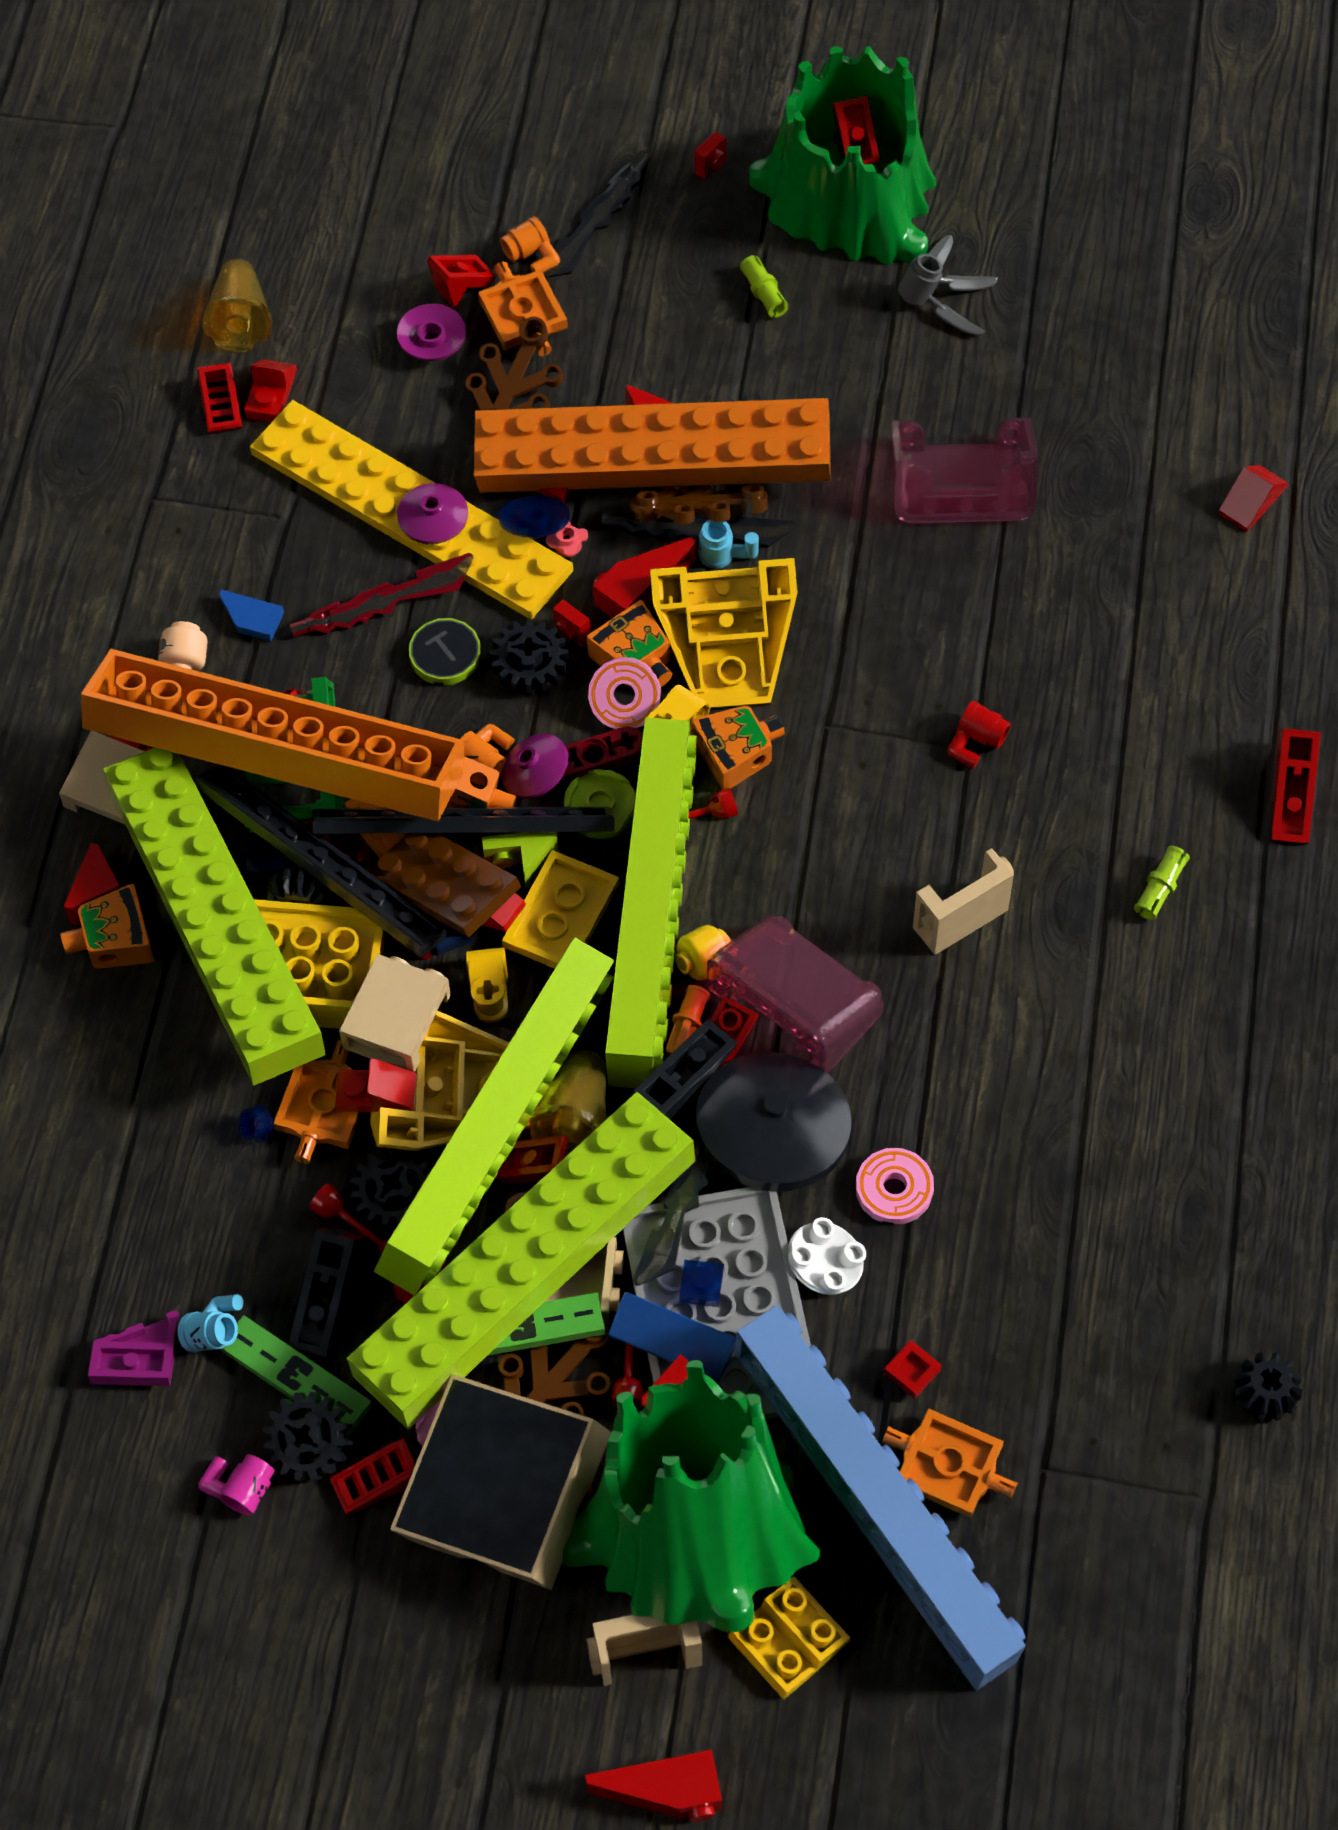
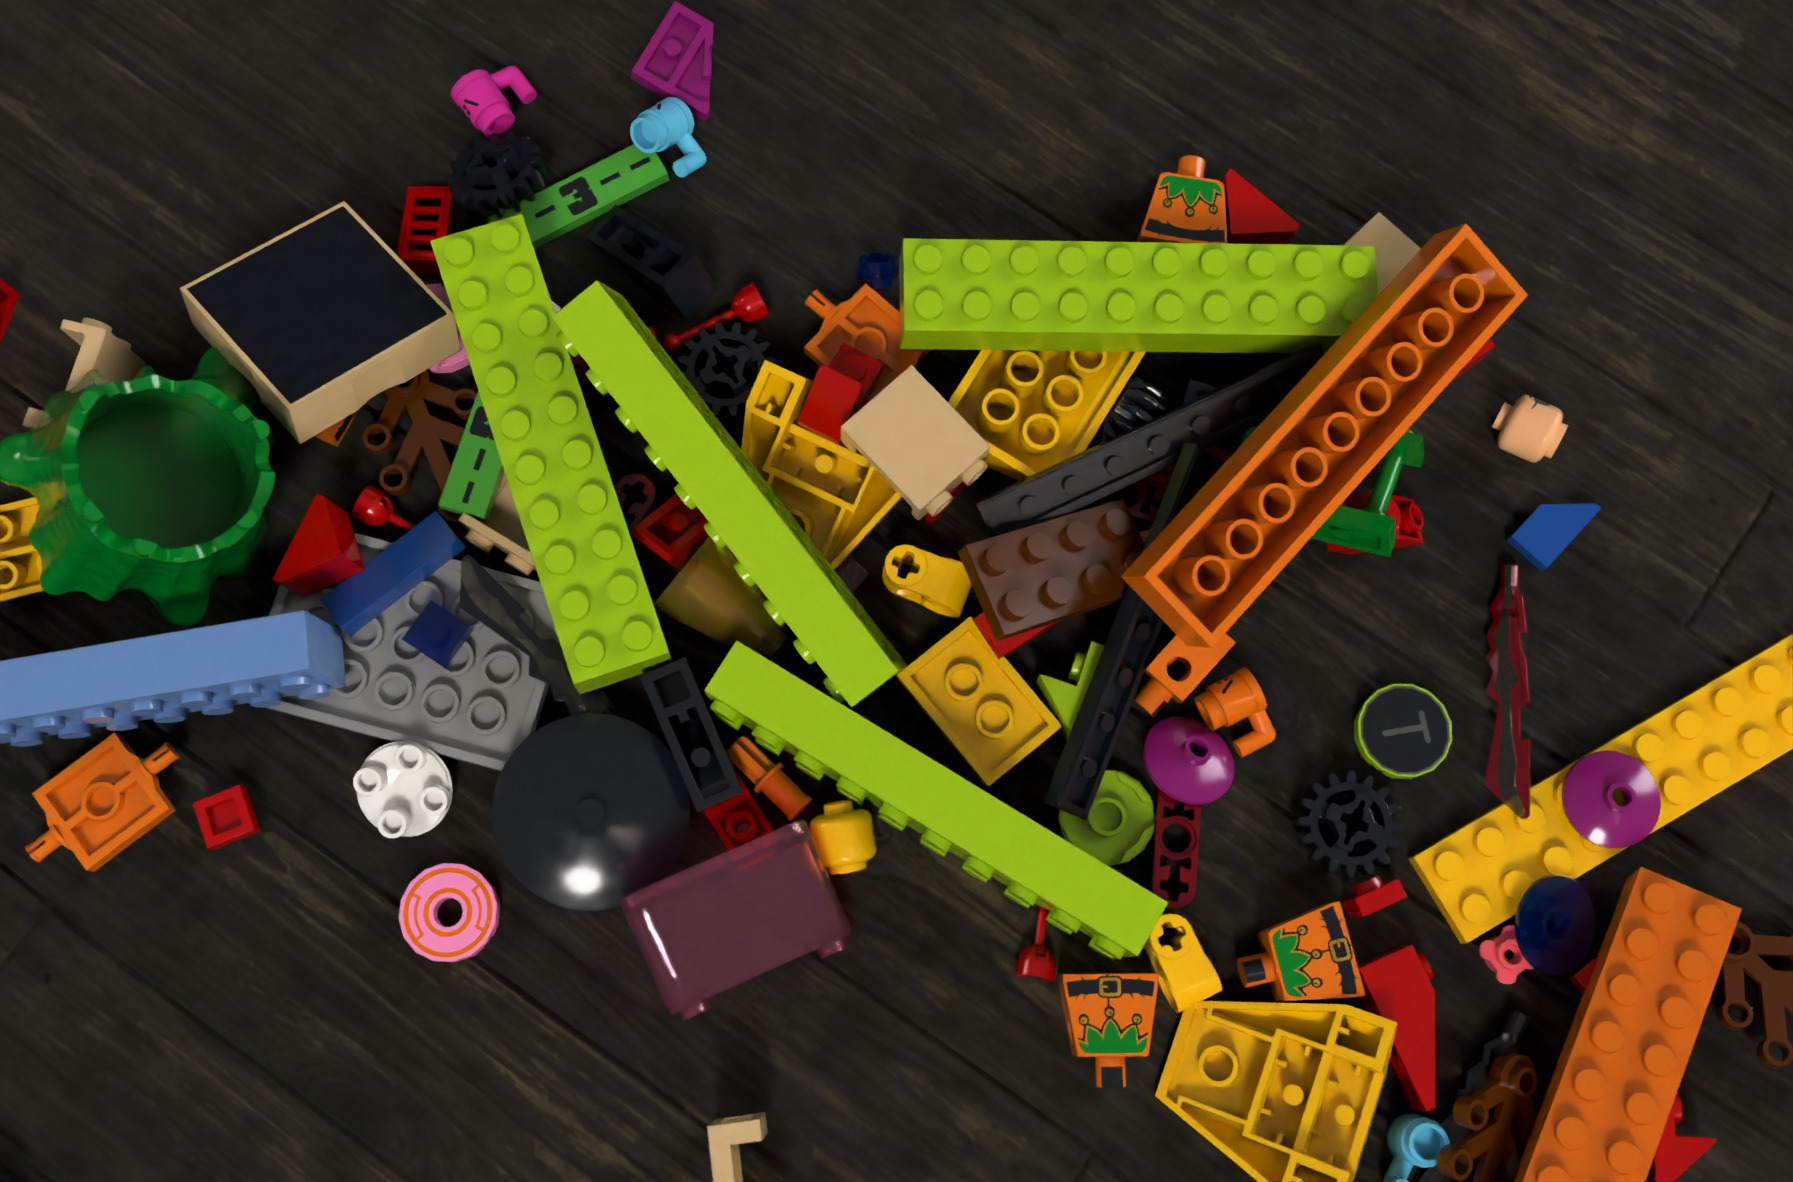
camera: 110 degrees right, 15 degrees up
bright pink tile [588,657,661,729] -> none

